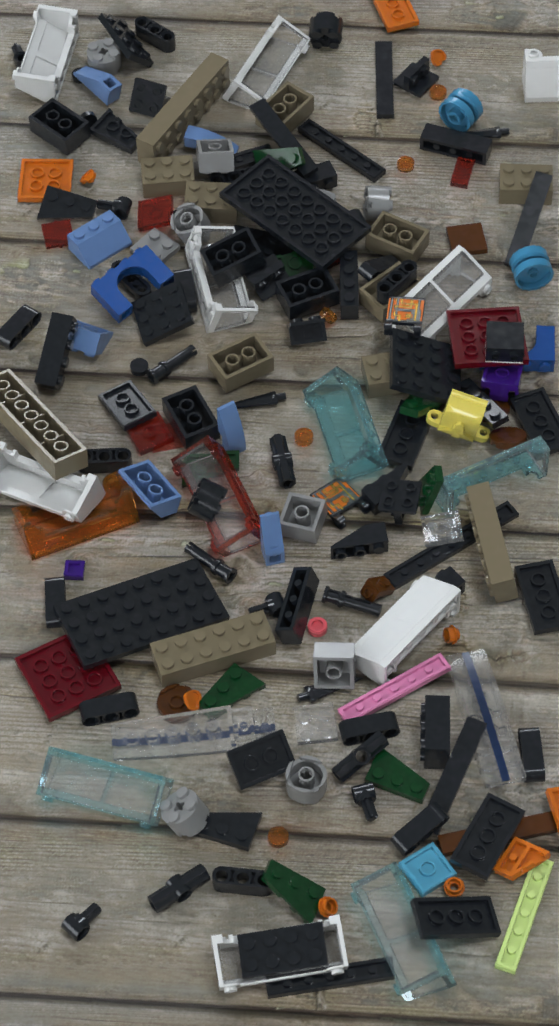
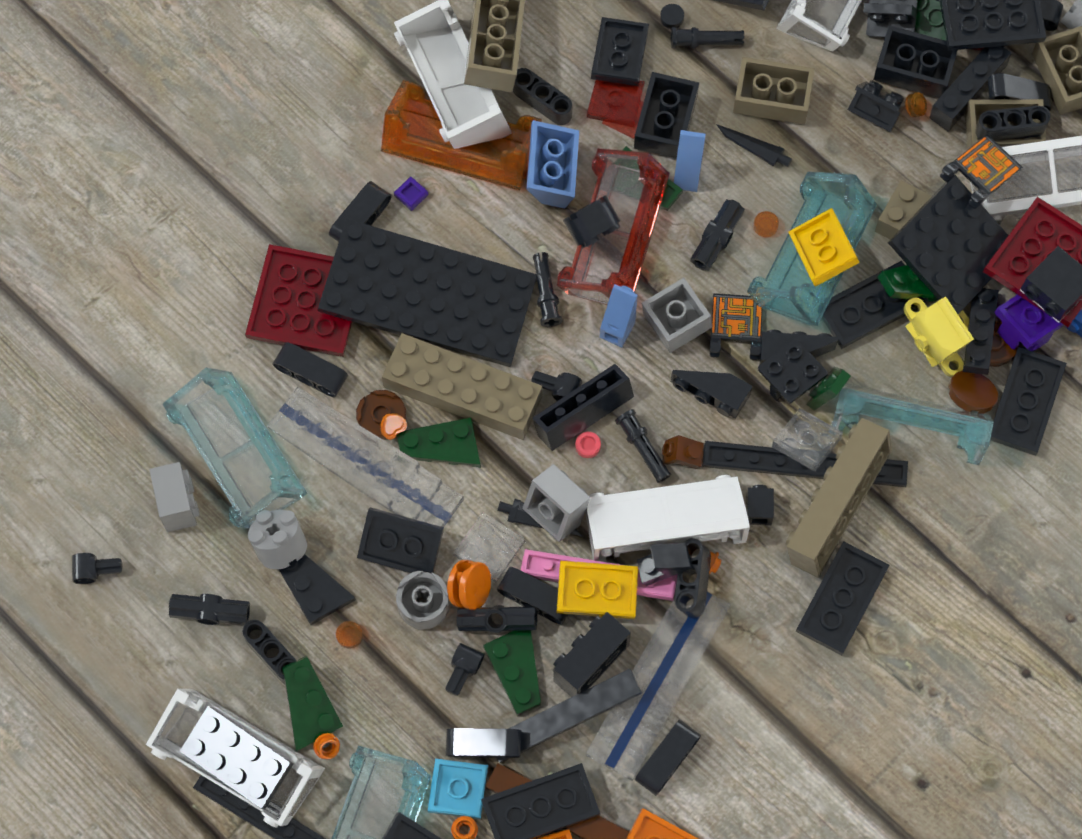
camera: 40 degrees right, 15 degrees up
none -> light grey brick [149,462,200,532]
none -> orange head [447,560,491,610]
none -> yellow tile [557,561,638,619]
none -> black slope [637,543,692,586]
none -> black beam [675,538,711,618]
none -> yellow tile [788,208,860,287]

